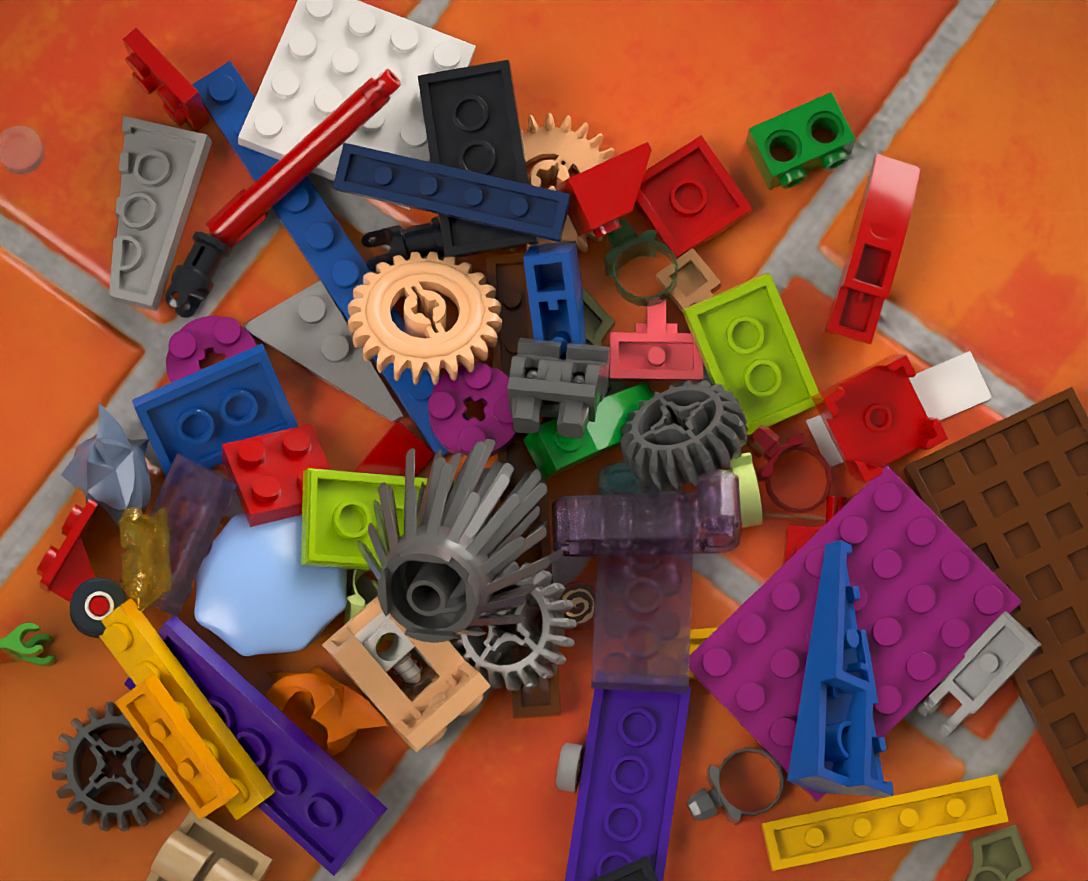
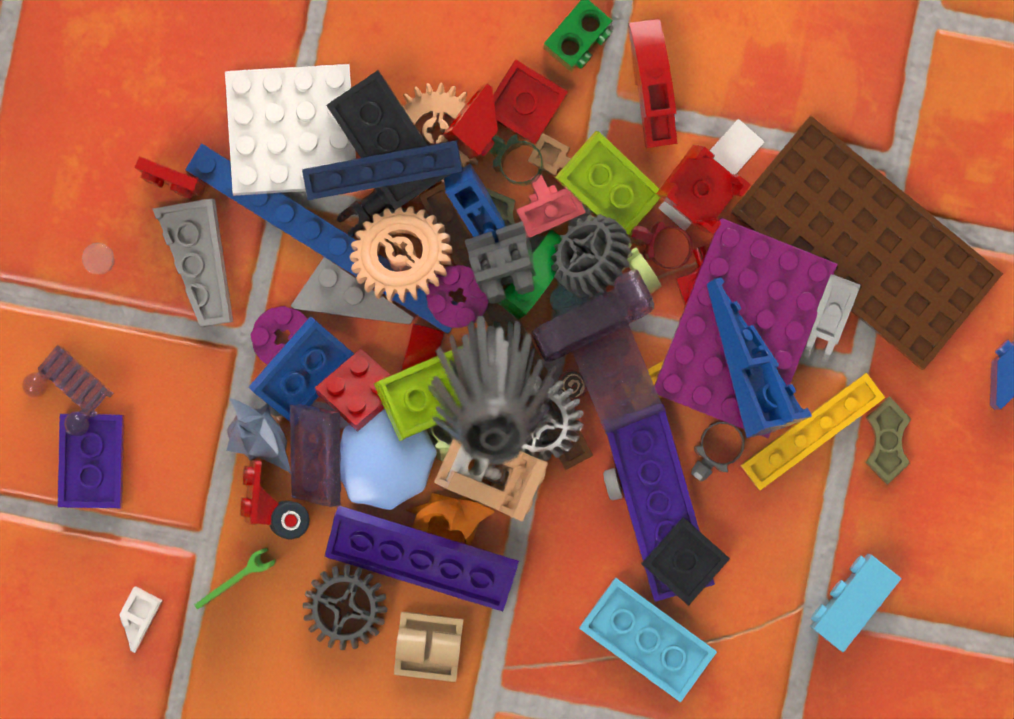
camera: 25 degrees left, 10 degrees up
yellow plate [99,598,275,820] -> none
light orange plate [115,673,240,820] -> none
clear yellow hinge [119,507,172,611] -> none
black piece [165,231,232,318] -> none
red piece [205,69,401,249] -> none

